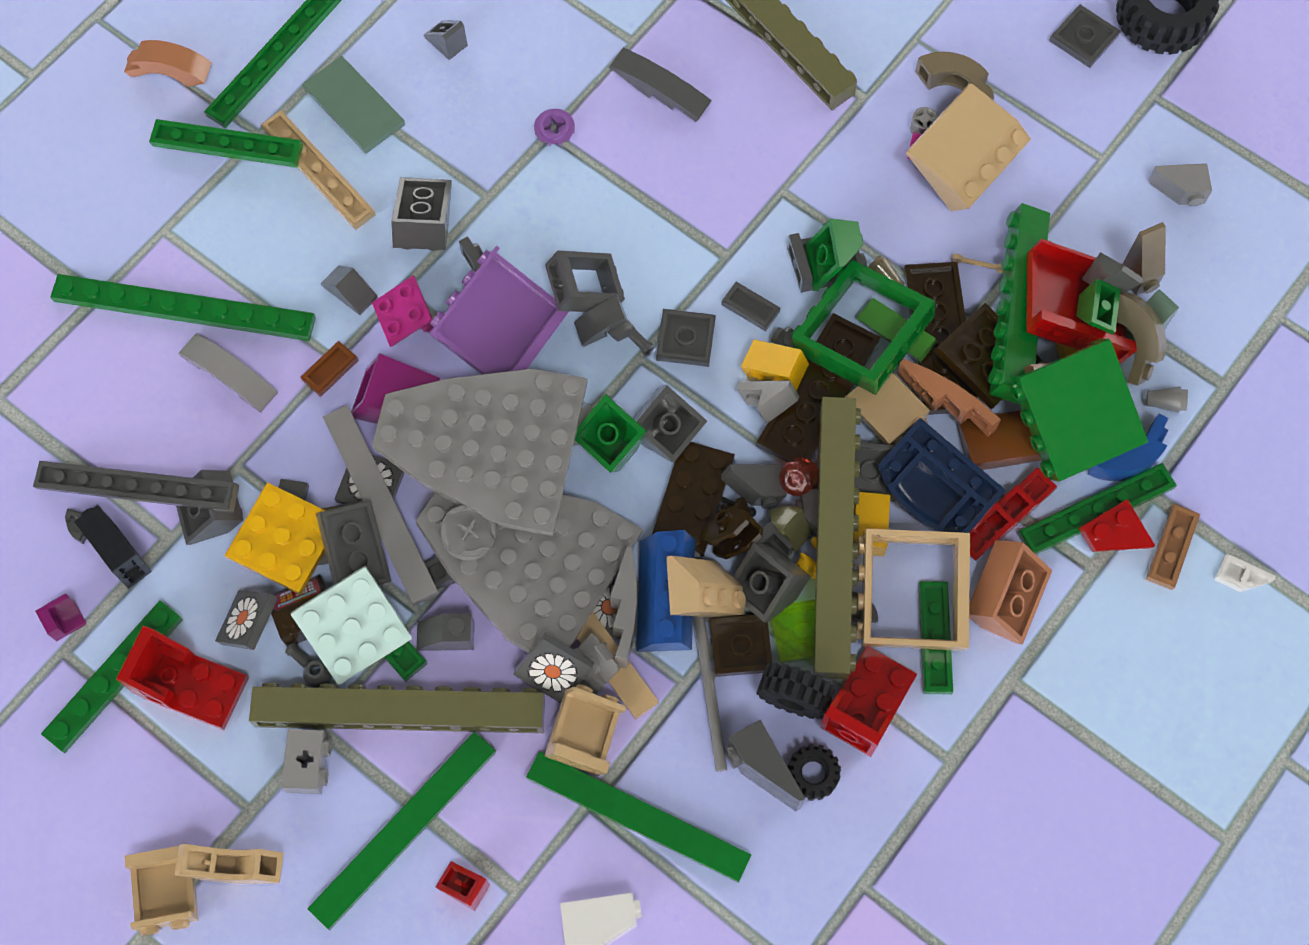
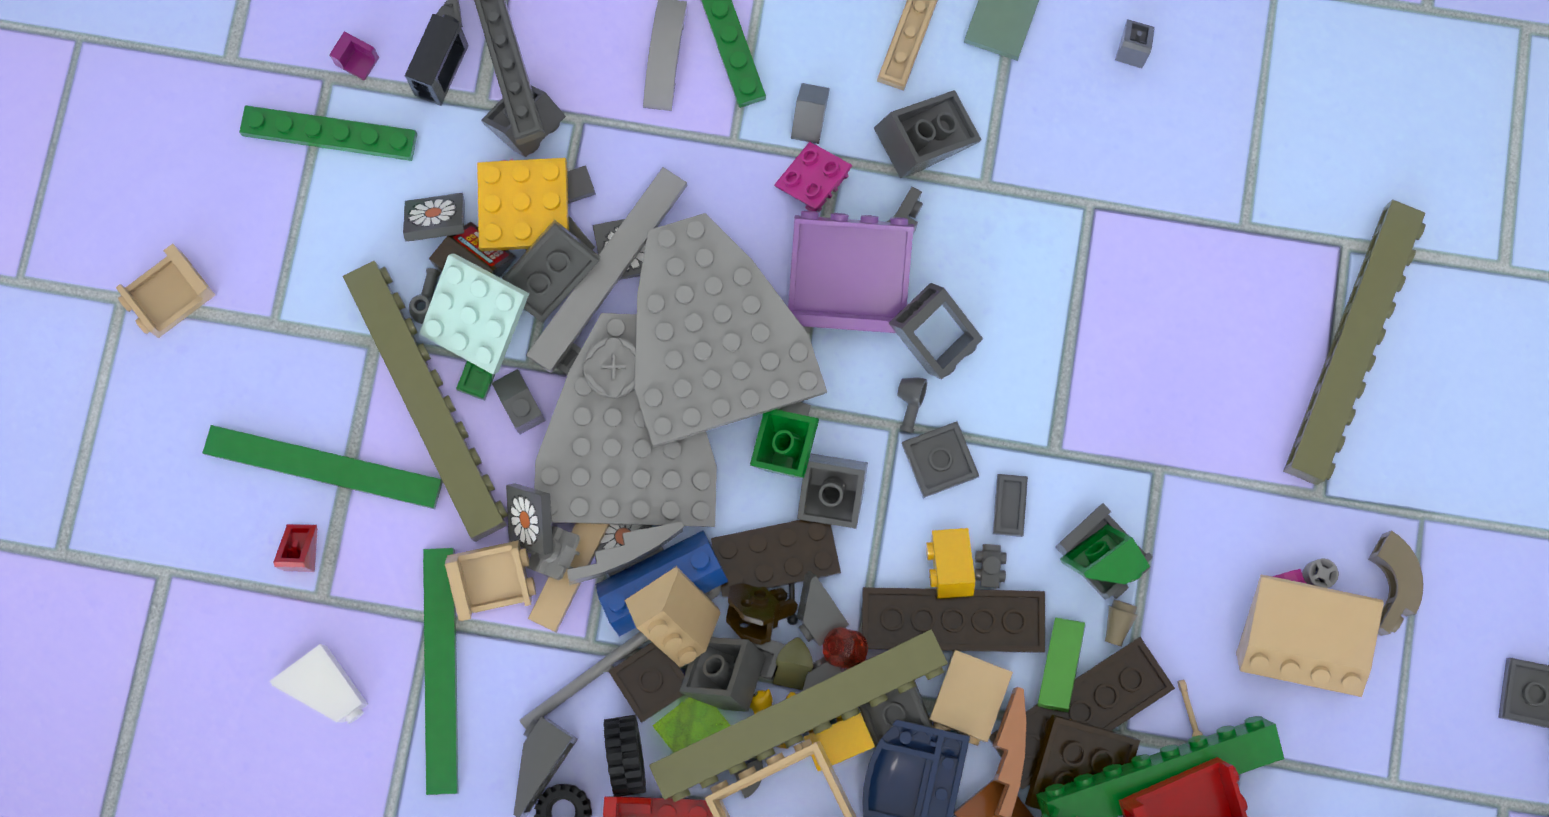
camera: 60 degrees right, 10 degrees up
red bracket [116,626,249,730] -> none
tan arch [175,844,284,884] -> none
light grey brick [281,729,332,794] -> none
dark orange tile [300,341,359,397] -> none
magenta slope [351,353,440,424] -> none
medium lavender gear [534,109,575,146] -> none
dark grey slope [574,295,628,347] -> none
dark grey slope [609,47,712,122] -> none
light grey slope [737,380,799,422] -> none
green window [791,260,935,395] -> none

